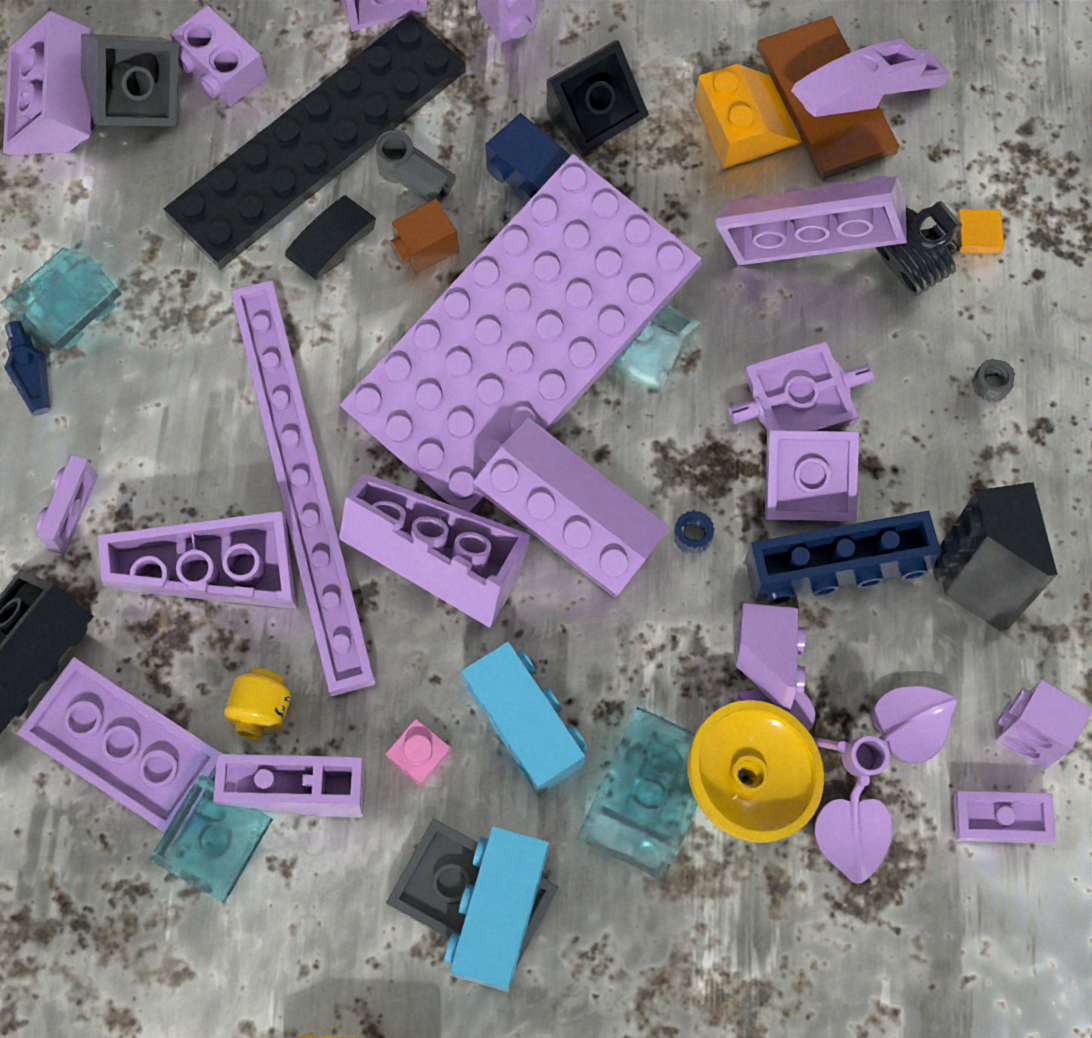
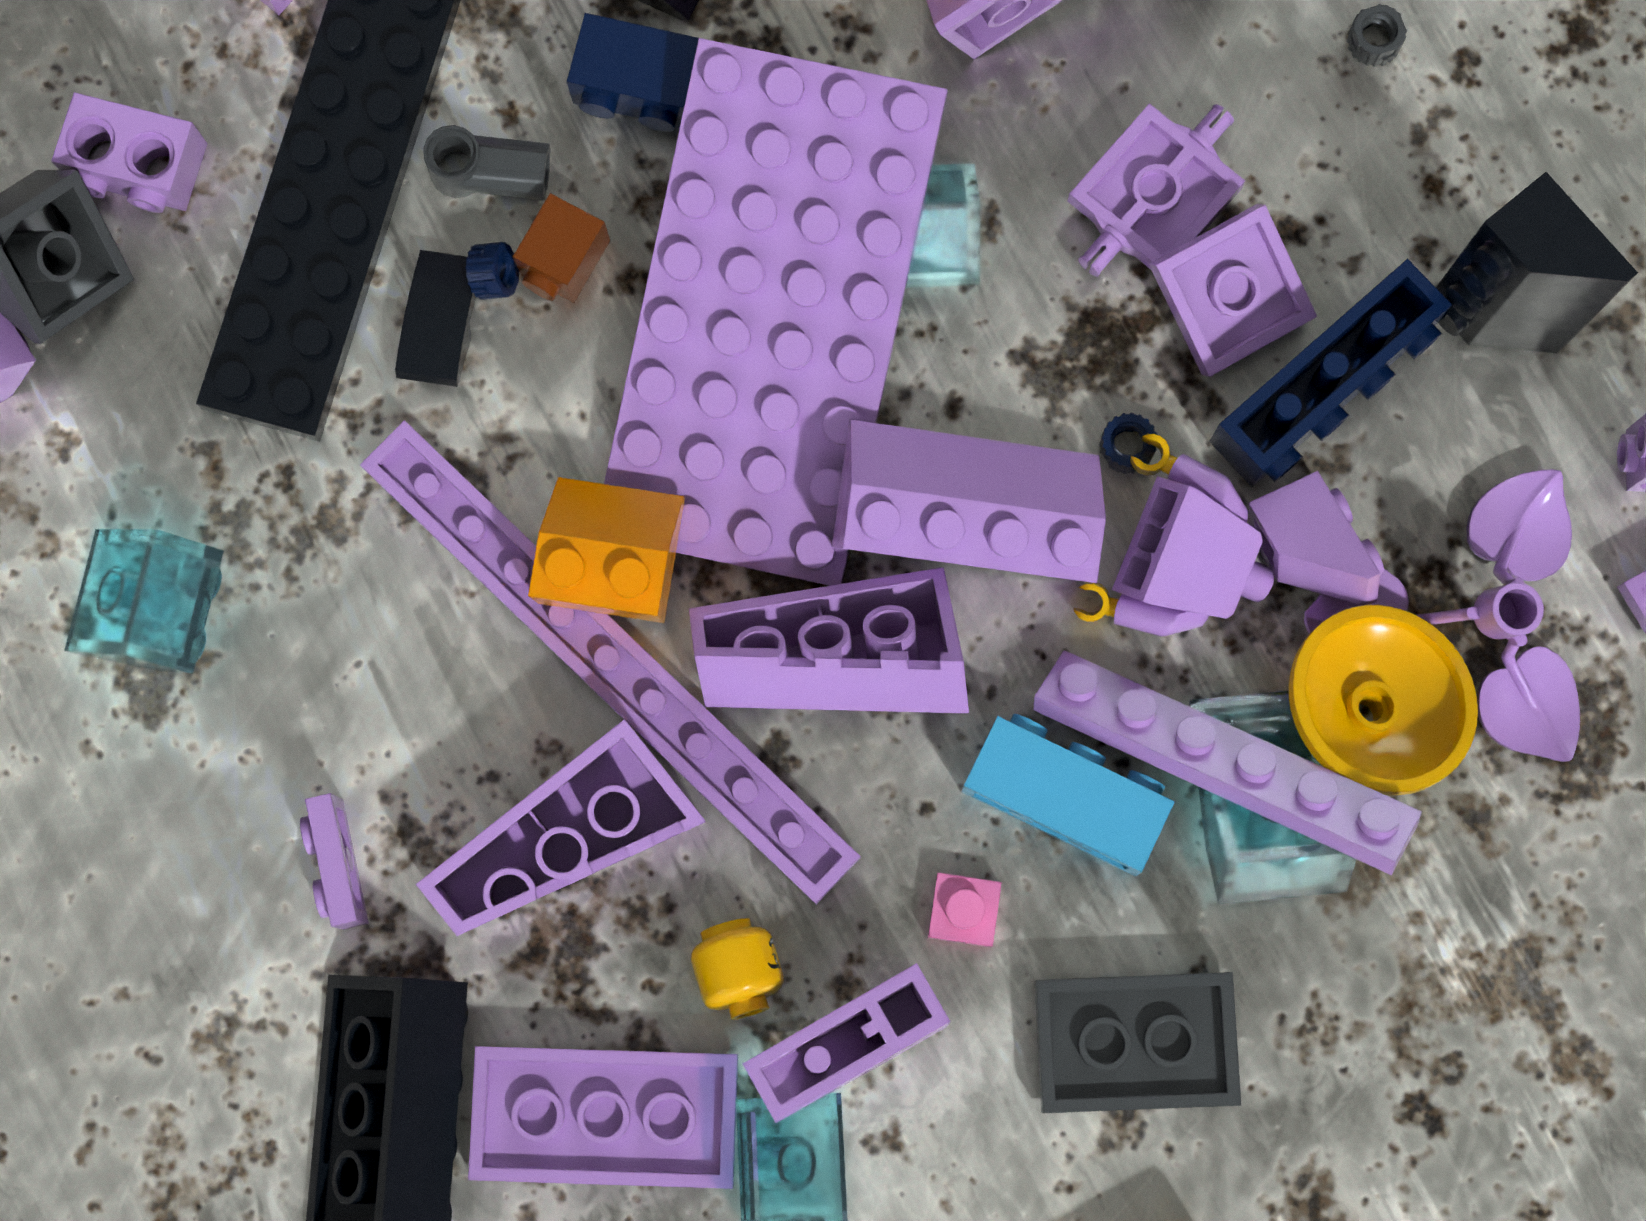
camera: 25 degrees left, 10 degrees up
dark blue piece [4,321,51,416] -> none
medium azure brick [444,826,549,992] -> none
none -> dark blue axle [466,242,519,300]
none -> light orange slope [528,477,685,623]
none -> lavender plate [1033,650,1422,875]
none -> lavender torso [1073,434,1274,636]

